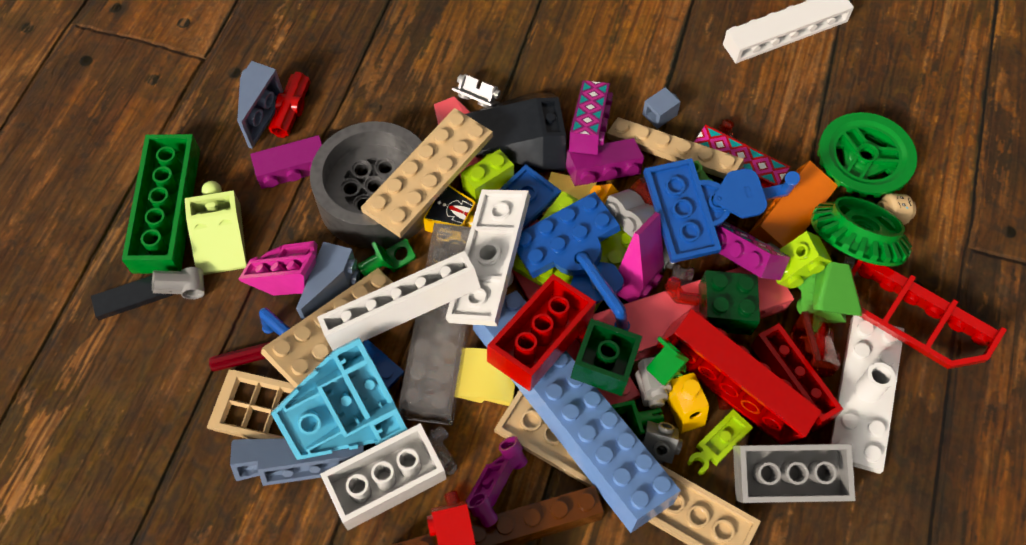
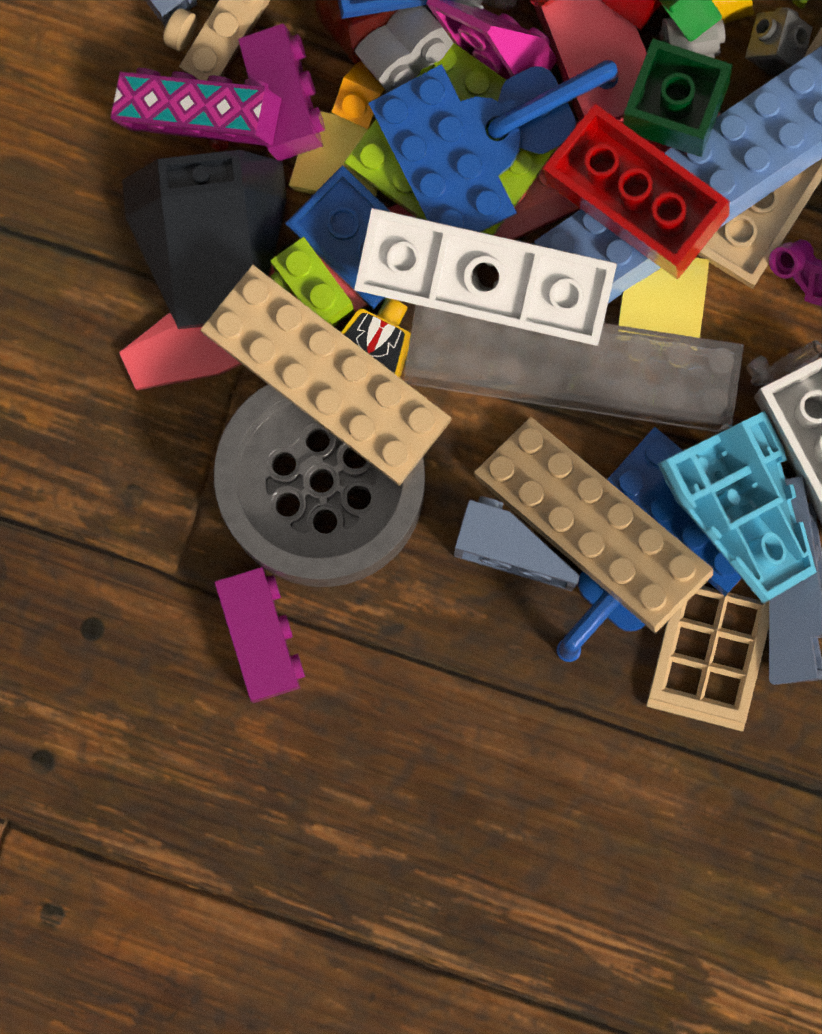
camera: 85 degrees left, 20 degrees up
black tile [91,276,173,320] -> none
green brick [122,134,200,274] -> none
light grey piece [152,267,204,299] -> none
yellowish green slope [185,181,247,275] -> none
dark red axle [209,342,270,372] -> none
sand blue slope [237,61,283,149] -> none
dark pink wedge [239,241,318,296] -> none
red piece [269,72,311,138] -> none
white brick [317,251,481,350] -> none
green bracket [357,239,416,276] -> none
hinge [452,74,501,108] -> none
green bracket [611,400,664,440] -> none
none -> tan tile [164,8,197,51]

